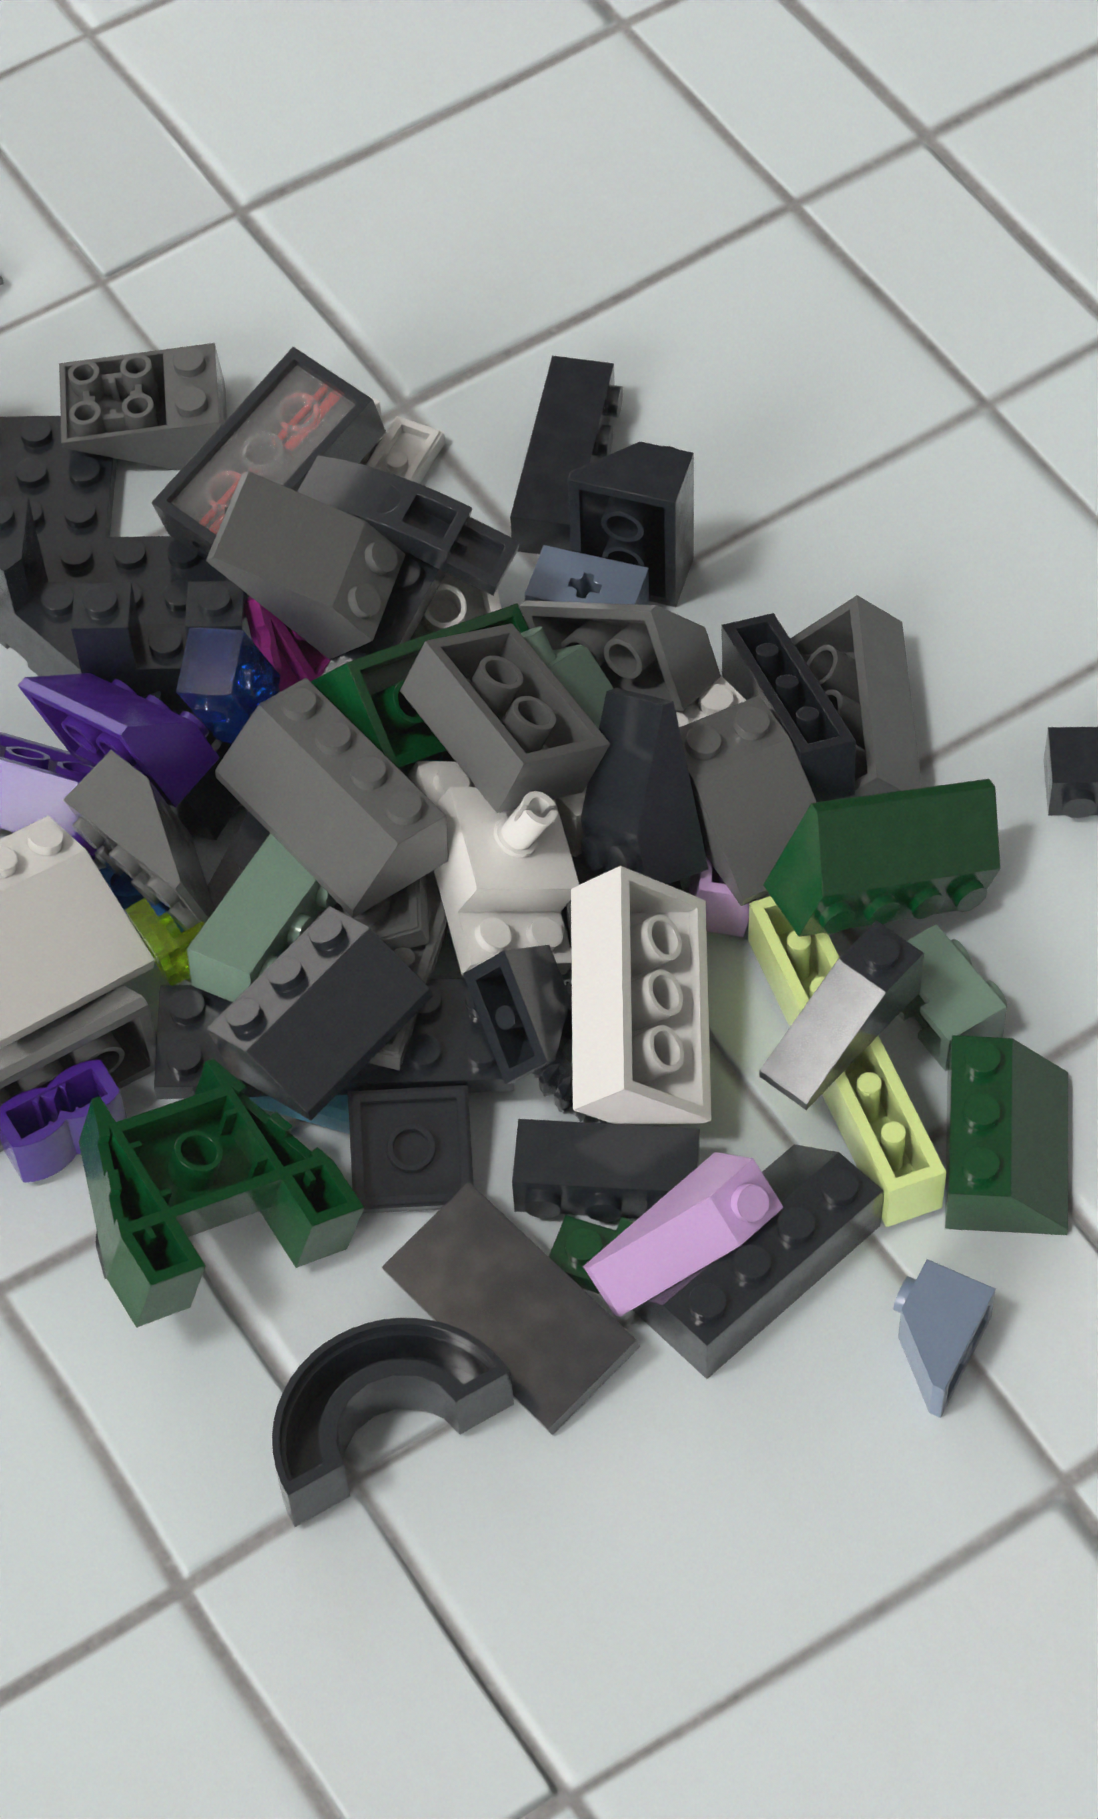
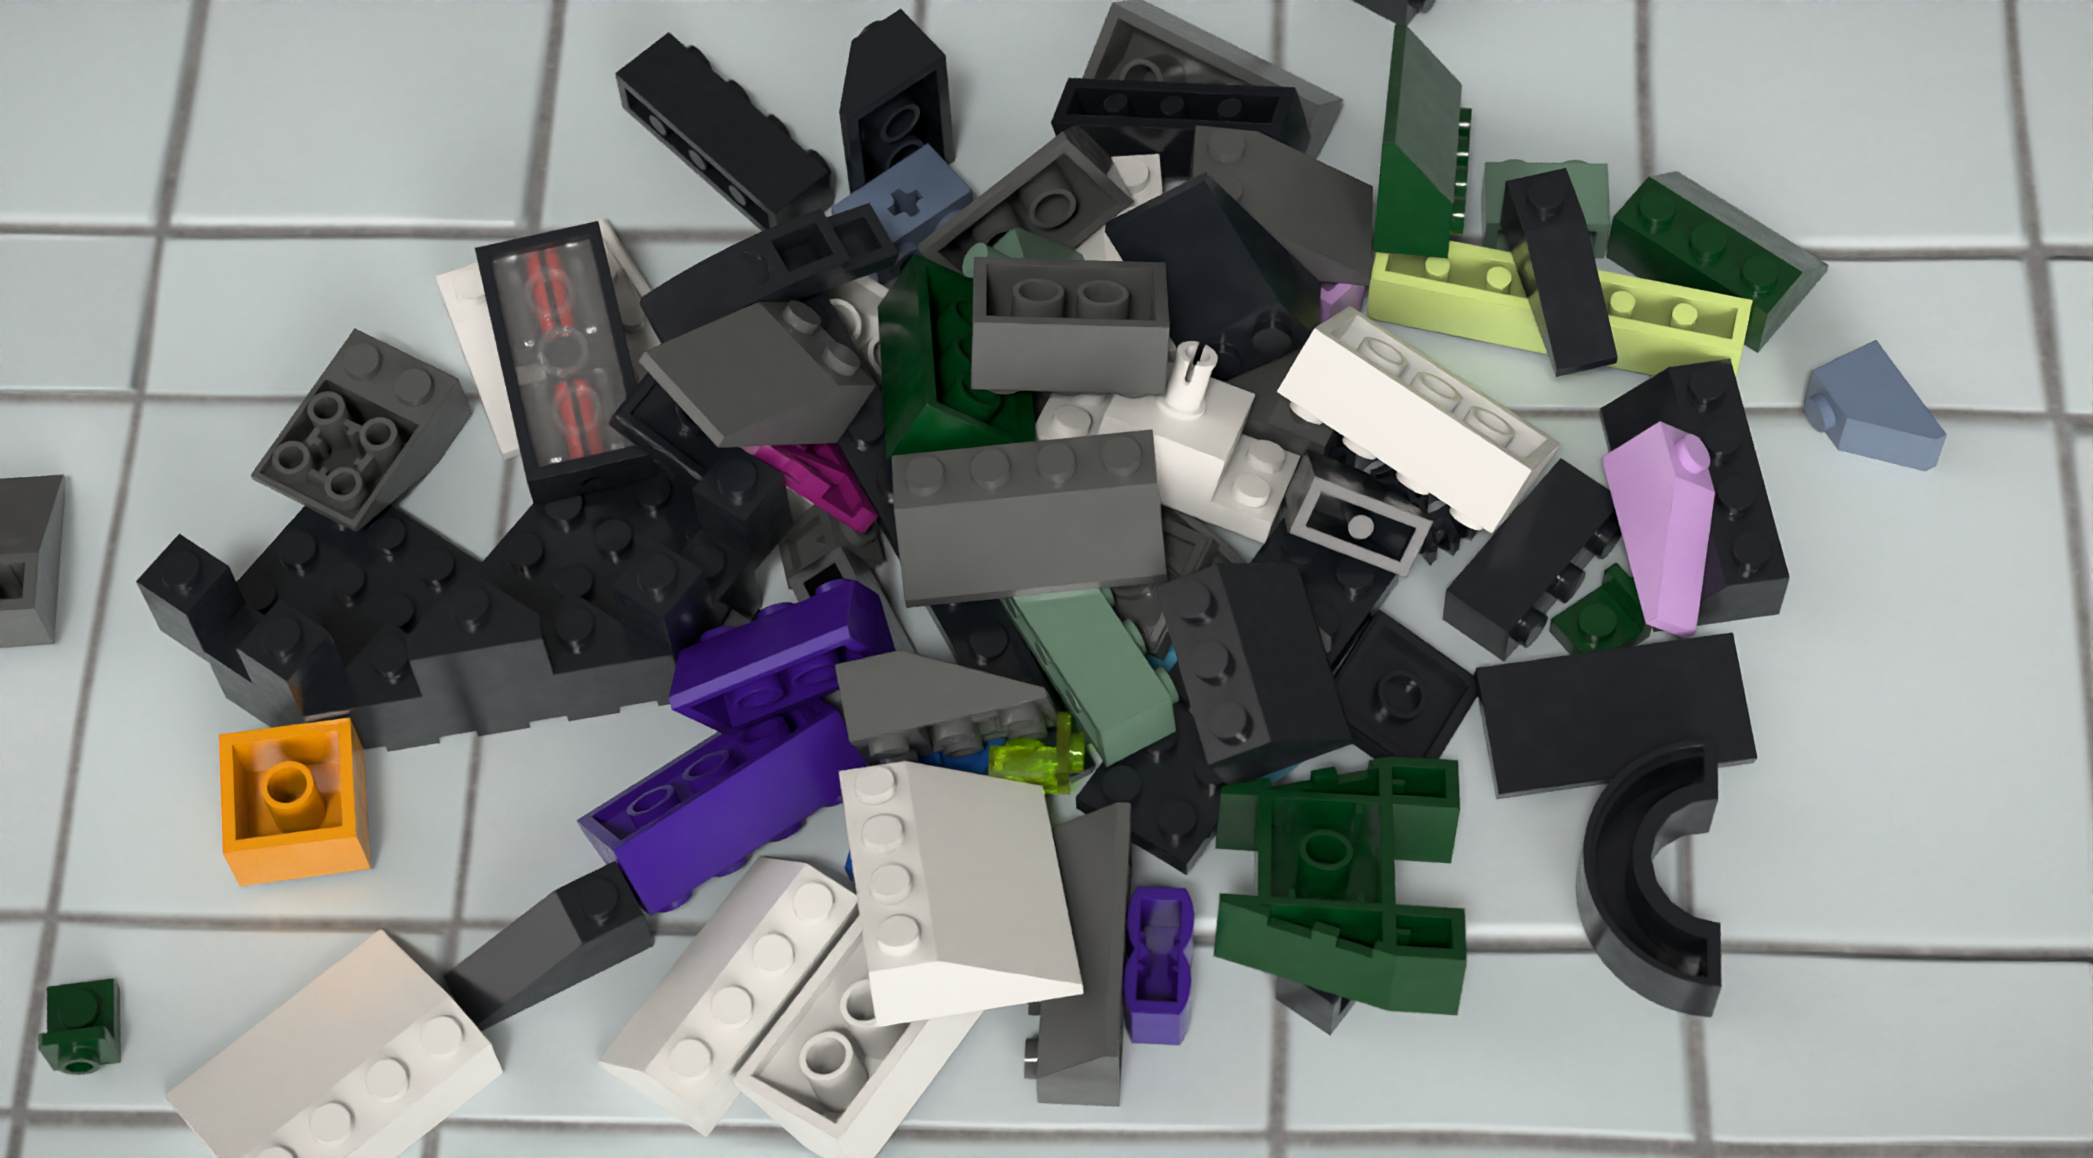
camera: 55 degrees left, 5 degrees up
clear blue brick [176,627,281,744] -> none

